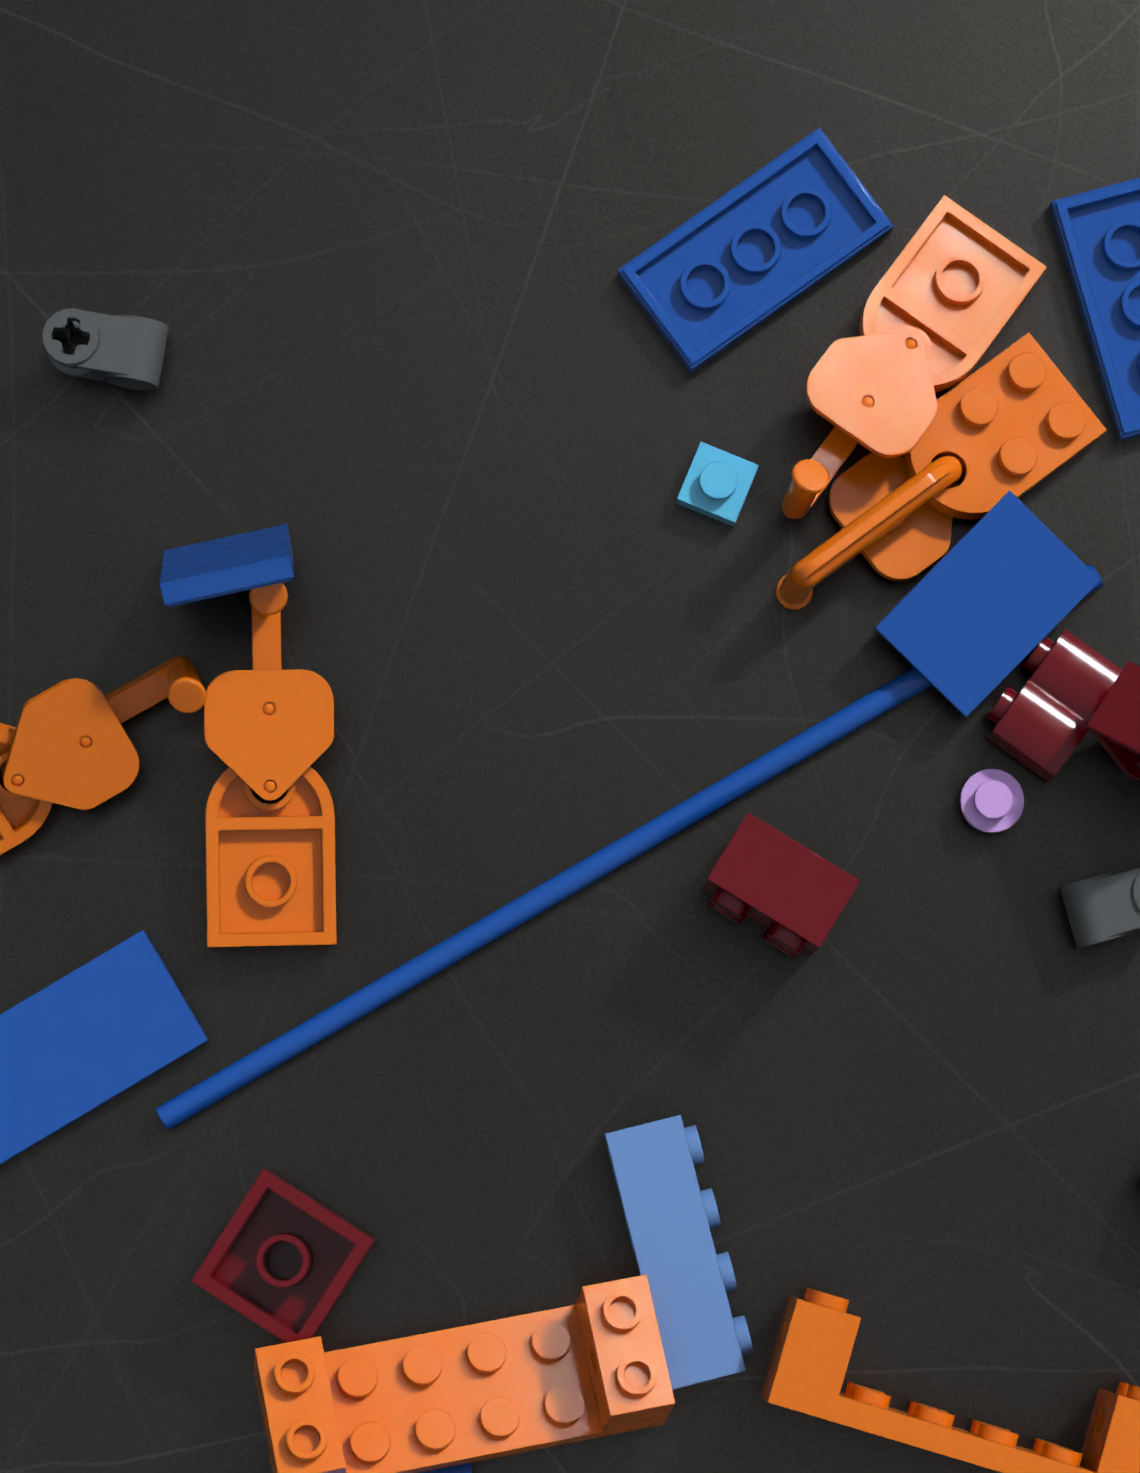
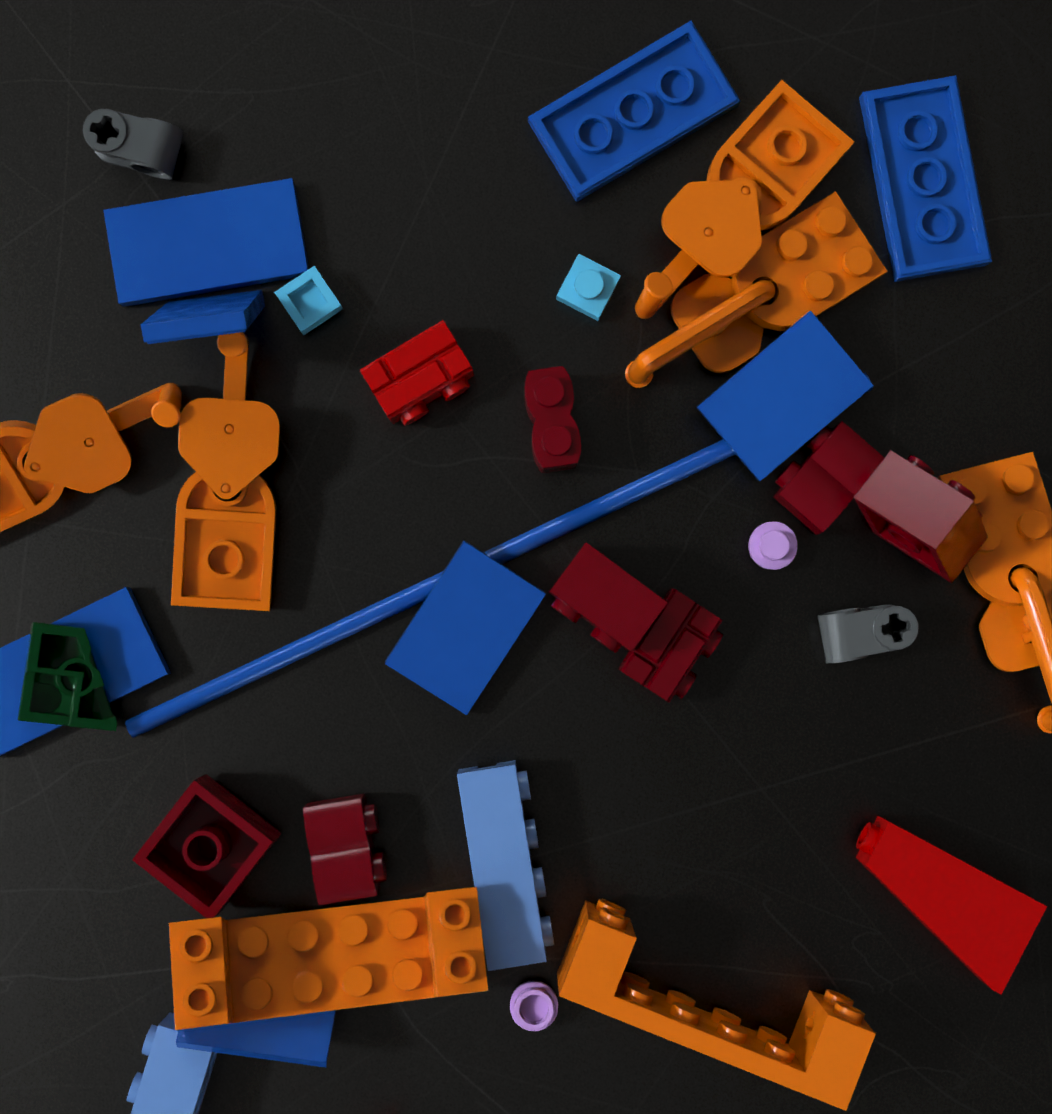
camera: 10 degrees right, 5 degrees up
none -> dark green slope [17,622,117,731]
none -> blue tile [103,178,309,307]
none -> medium azure plate [274,266,343,335]
none -> dark red brick [303,793,387,905]
none -> red brick [360,320,474,426]
none -> blue tile [385,540,546,715]
none -> lavender plate [510,980,558,1031]
none -> dark red brick [525,366,581,473]
none -> dark red brick [618,588,723,703]

